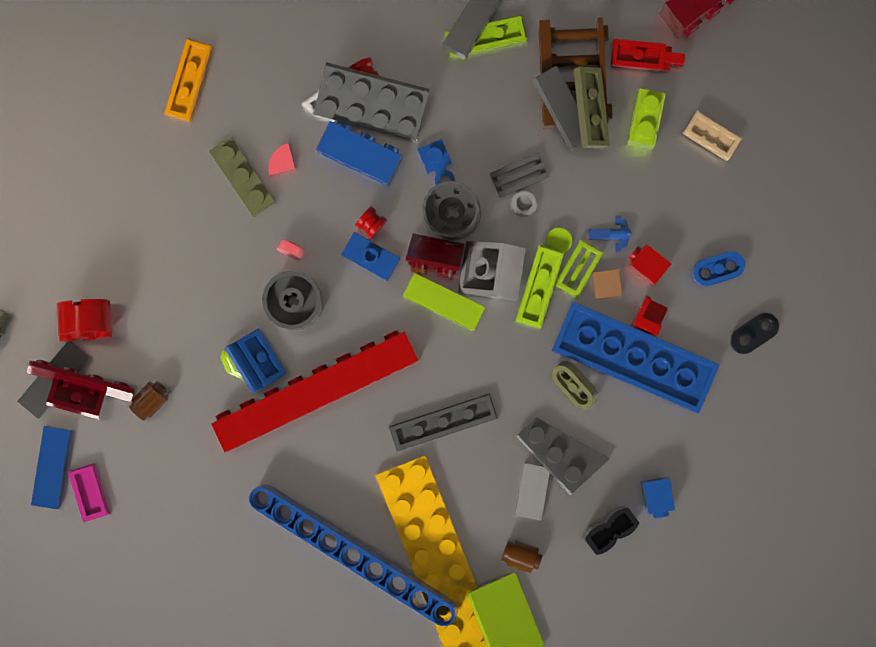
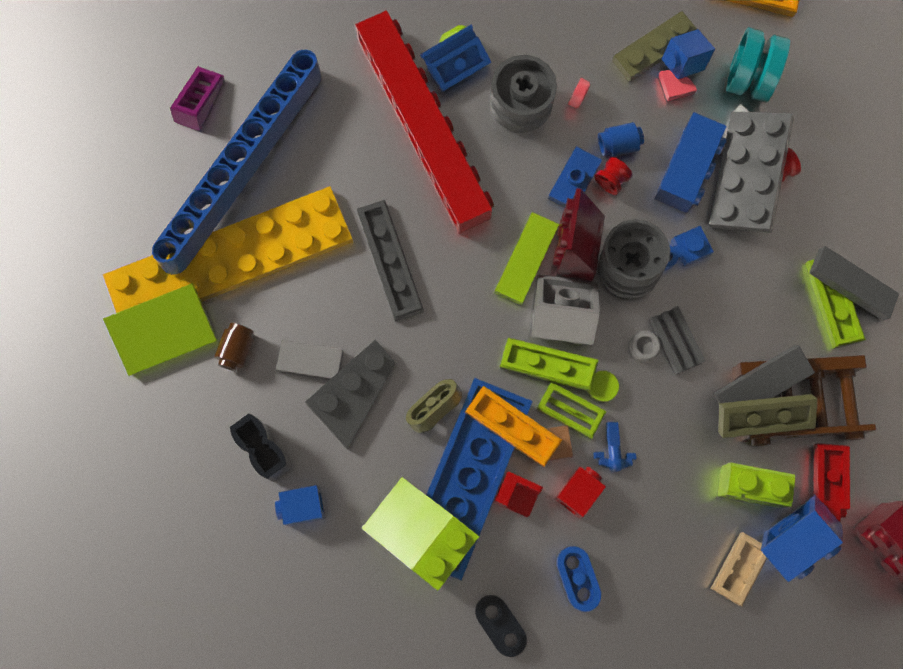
camera: 85 degrees right, 10 degrees down
none -> magenta slope [170,66,225,131]
none -> lime slope [362,477,480,591]
none -> light orange tile [465,386,562,468]
none -> blue brick [598,122,644,157]
none -> blue brick [661,29,715,79]
none -> teal wheel [726,27,790,103]
none -> blue brick [761,495,843,582]

